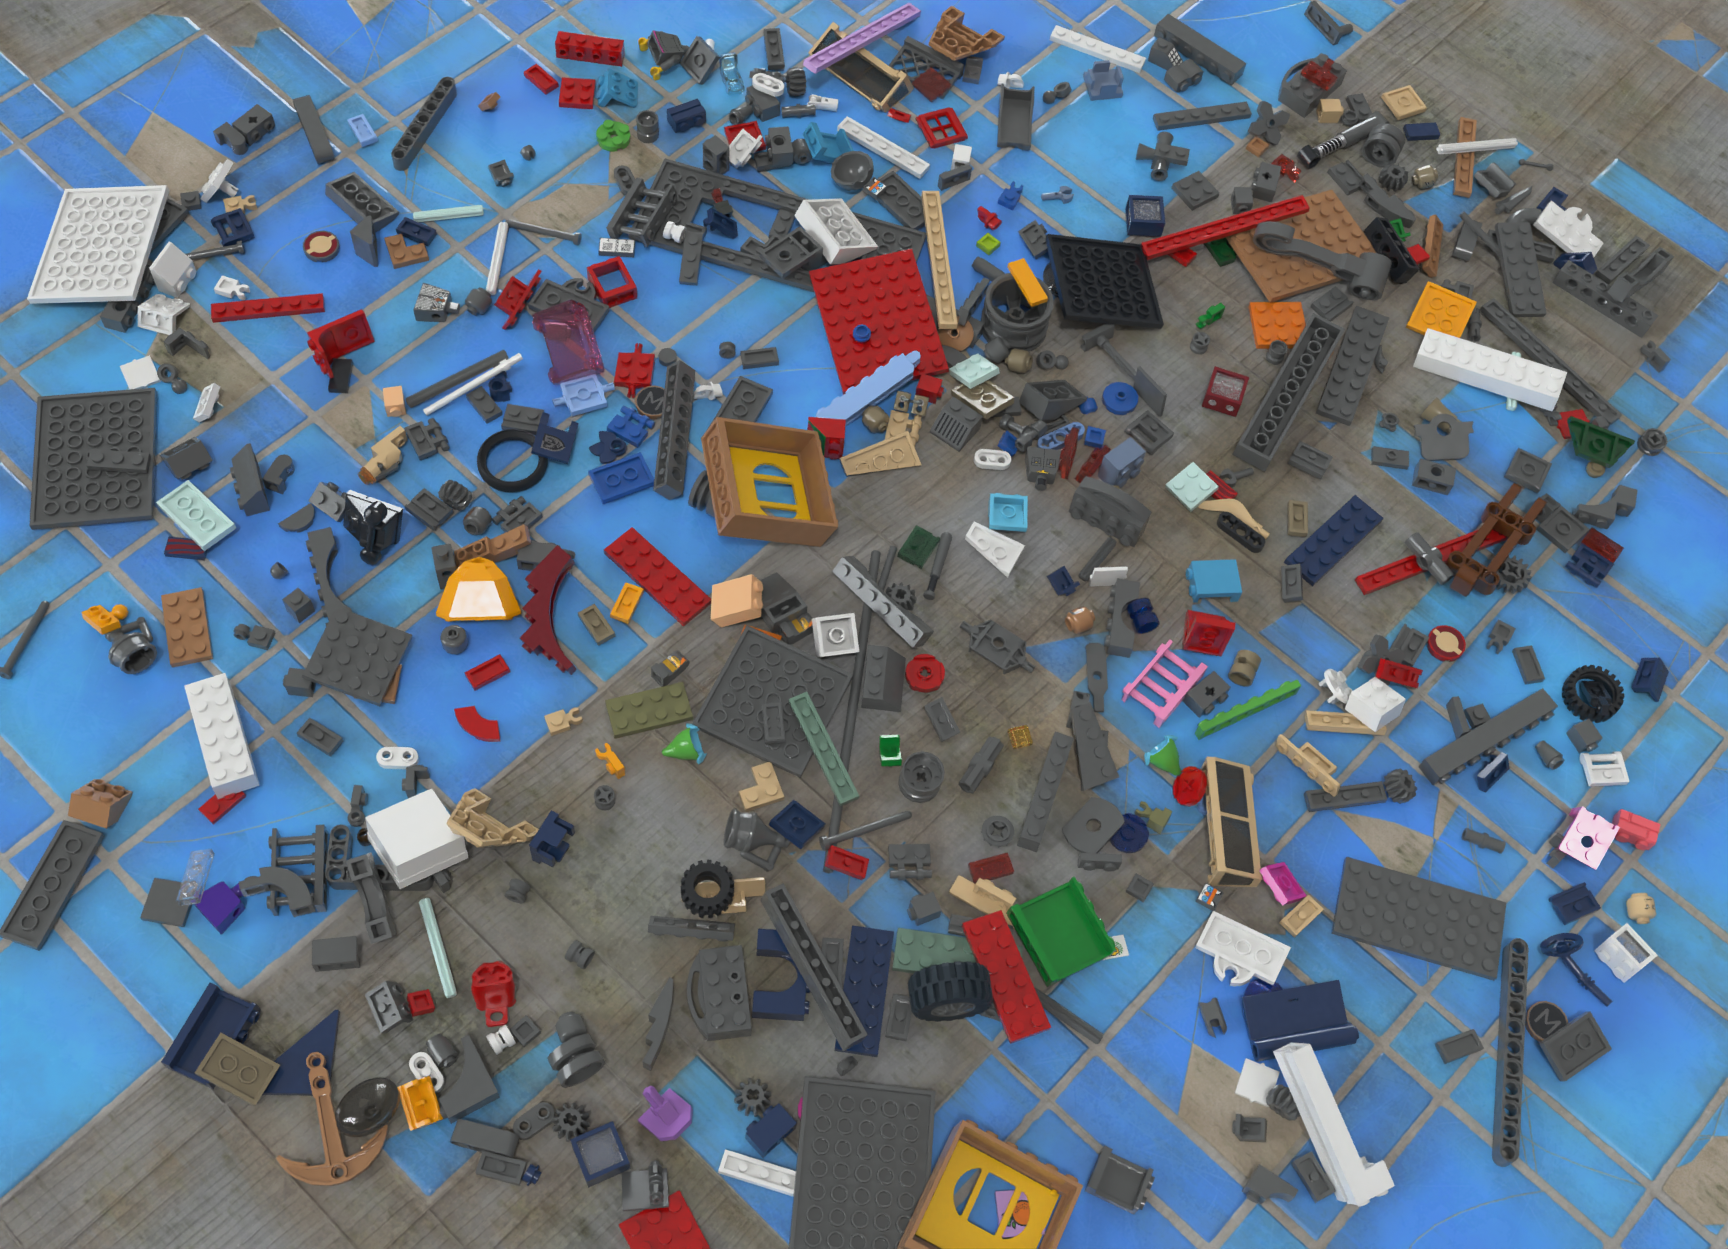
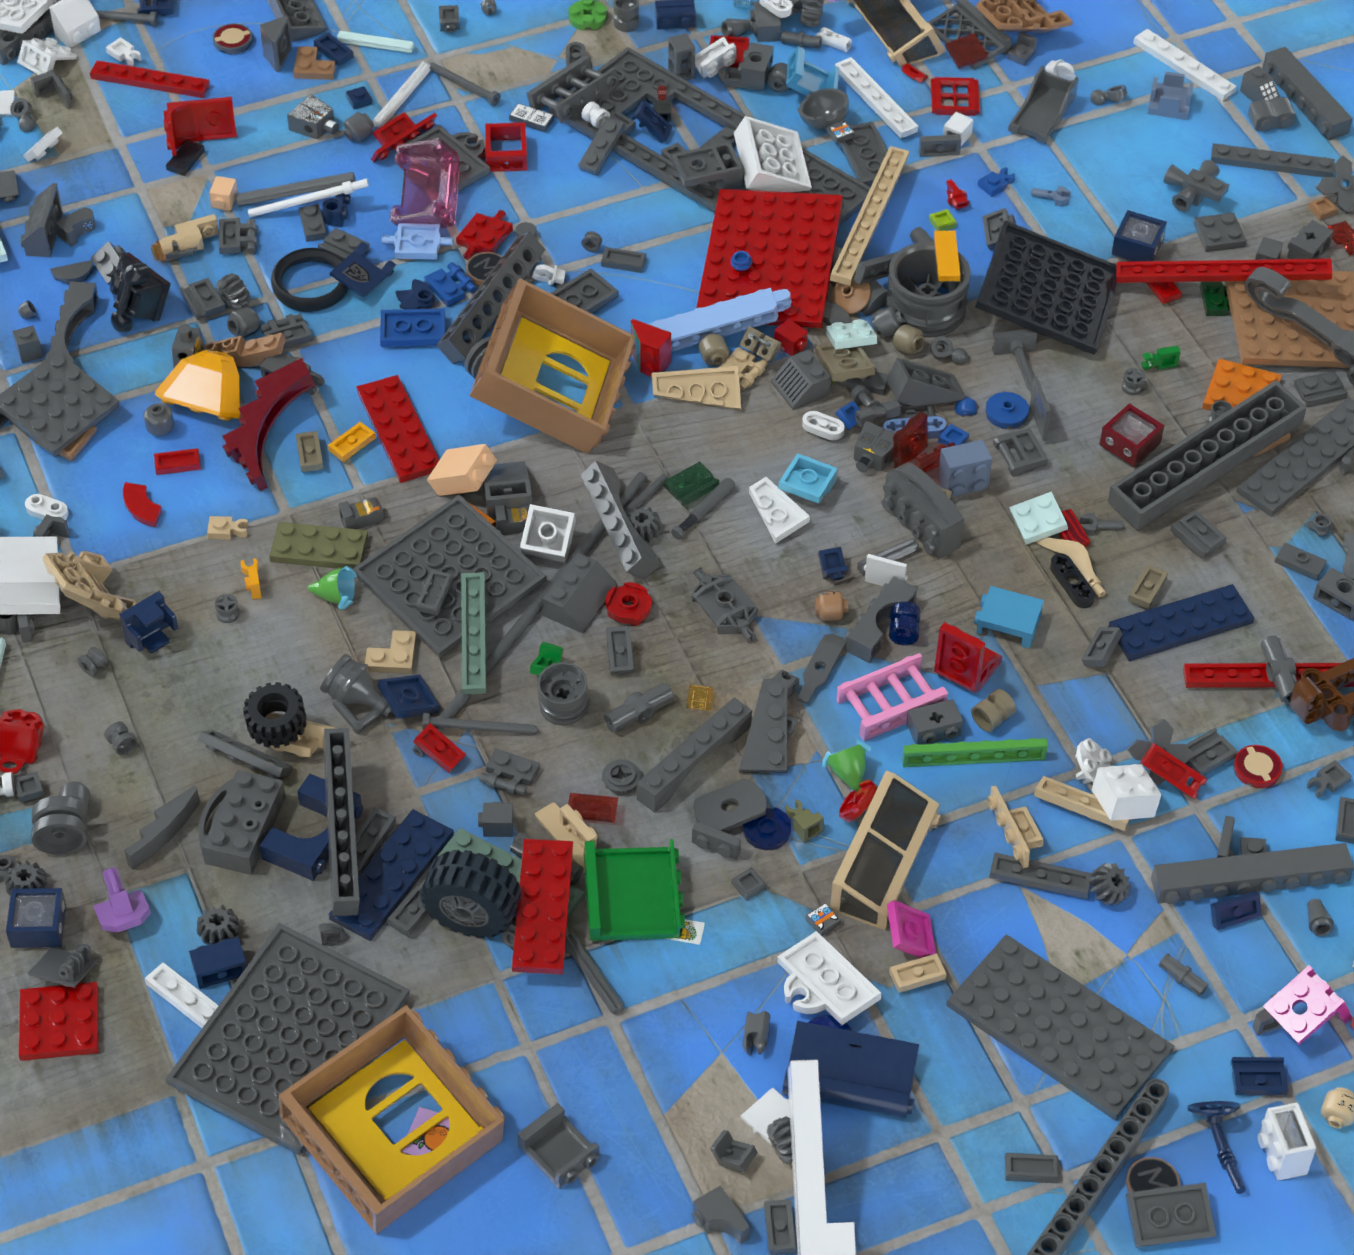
camera: 30 degrees right, 10 degrees down
none -> dark blue plate [346,86,372,110]

